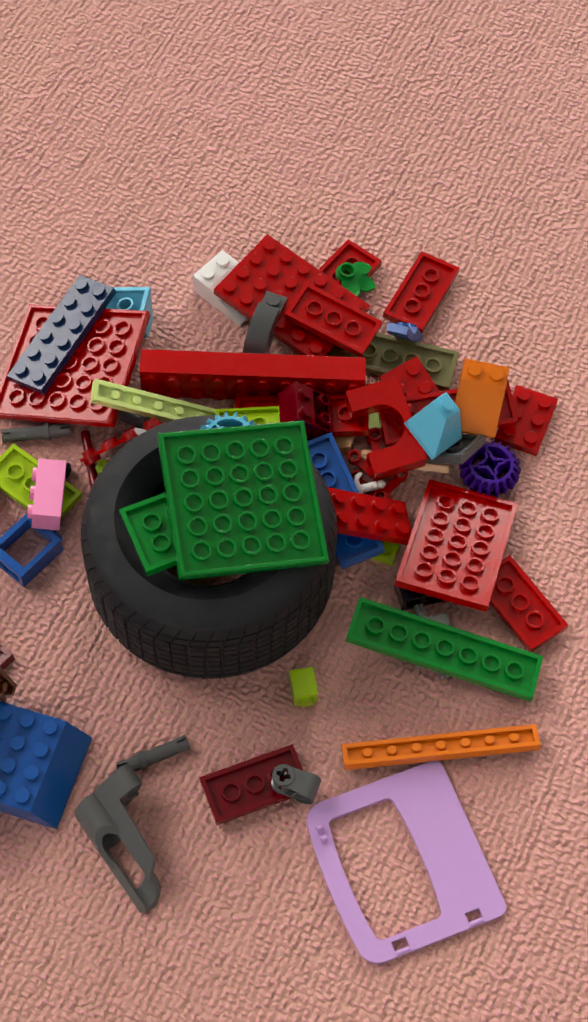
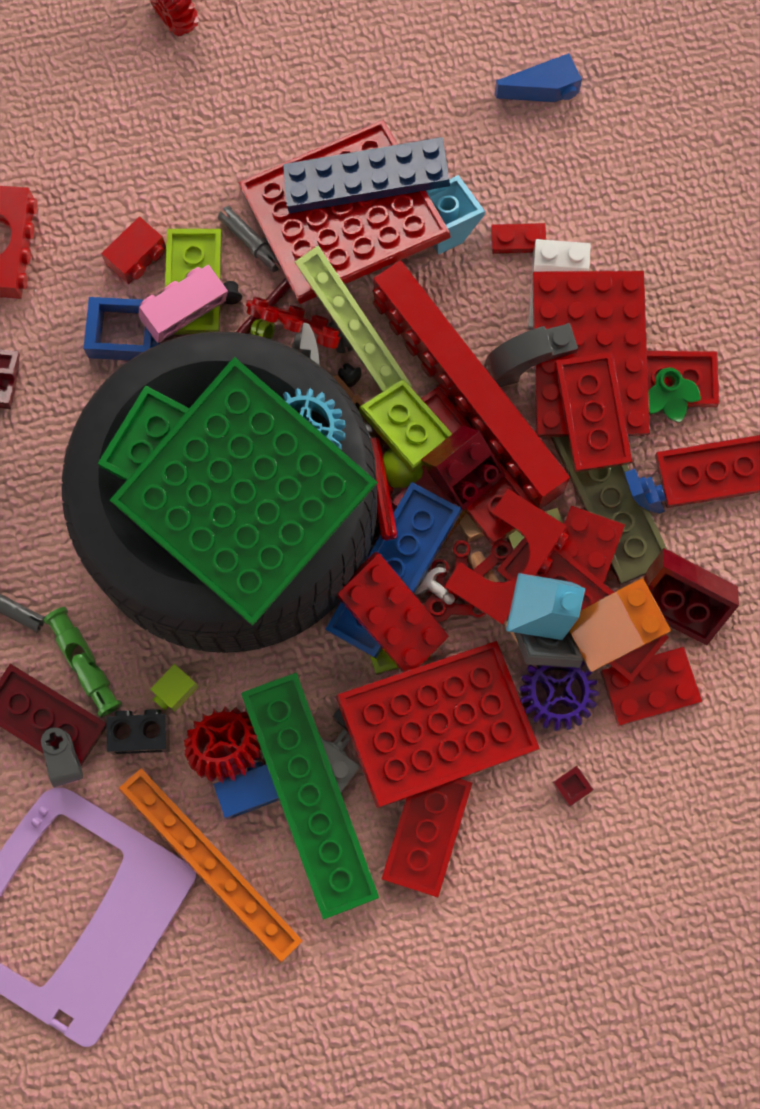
camera: 55 degrees right, 15 degrees up
none -> bright green piece [43,607,122,718]
none -> black brick [107,709,170,755]
none -> red gear [184,706,261,784]
none -> blue brick [213,761,280,820]
none -> red plate [491,223,546,254]
none -> blue slope [494,53,582,102]
none -> dark red plate [552,766,594,807]
none -> dark red slope [644,548,739,646]

